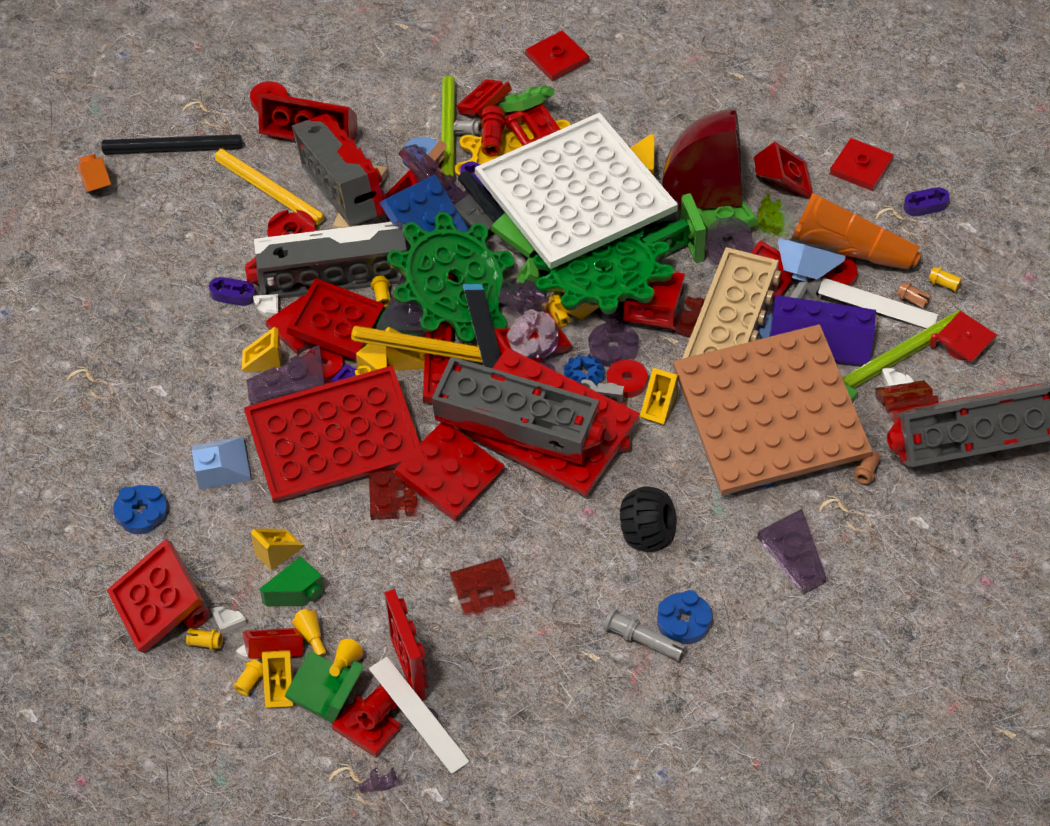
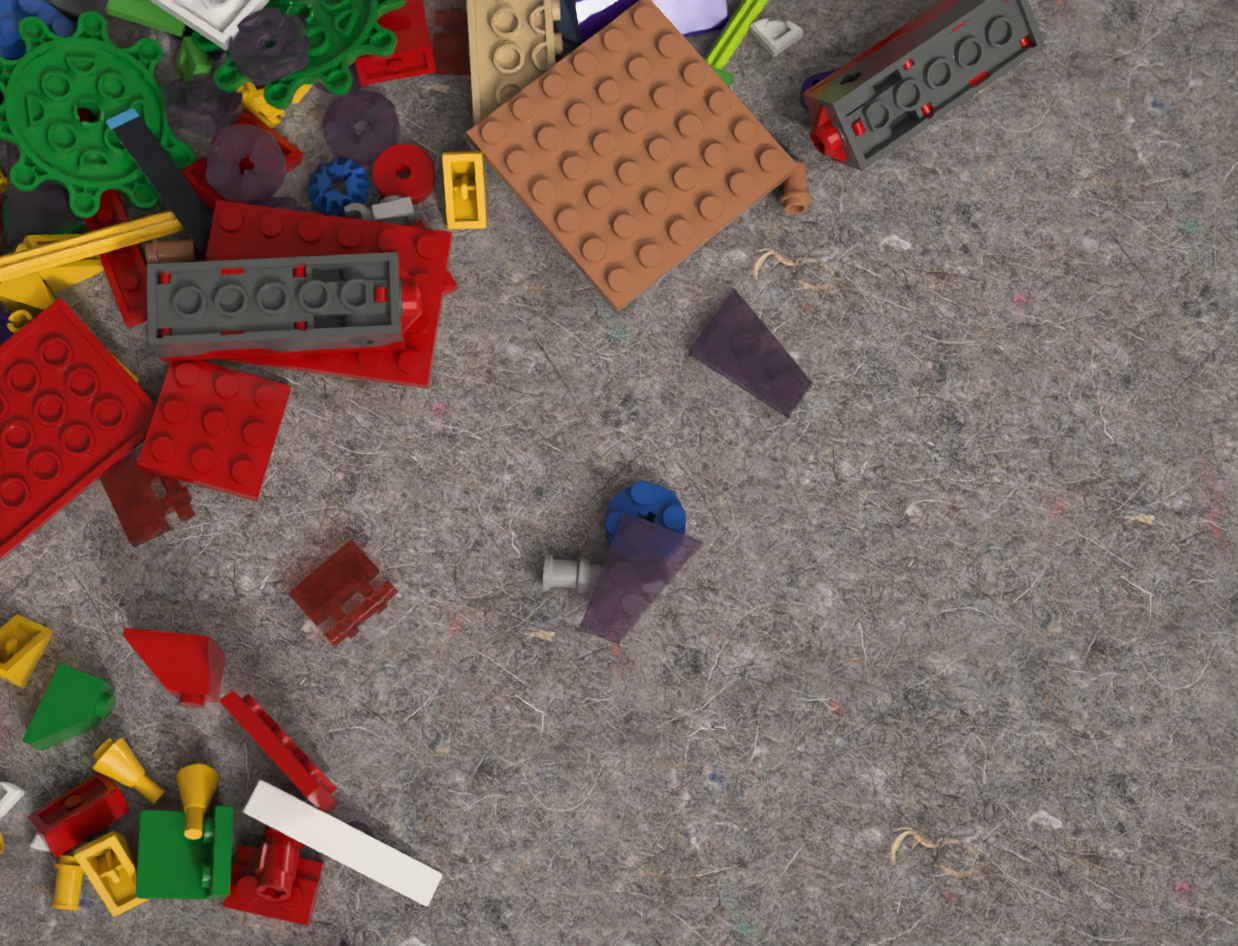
camera: 25 degrees left, 20 degrees up
black wheel [620,486,677,552] -> none
clear red plate [875,380,939,413] -> none
none -> red slope [123,627,226,708]
none -> clear purple plate [228,8,310,85]
none -> clear purple wing [580,513,702,644]

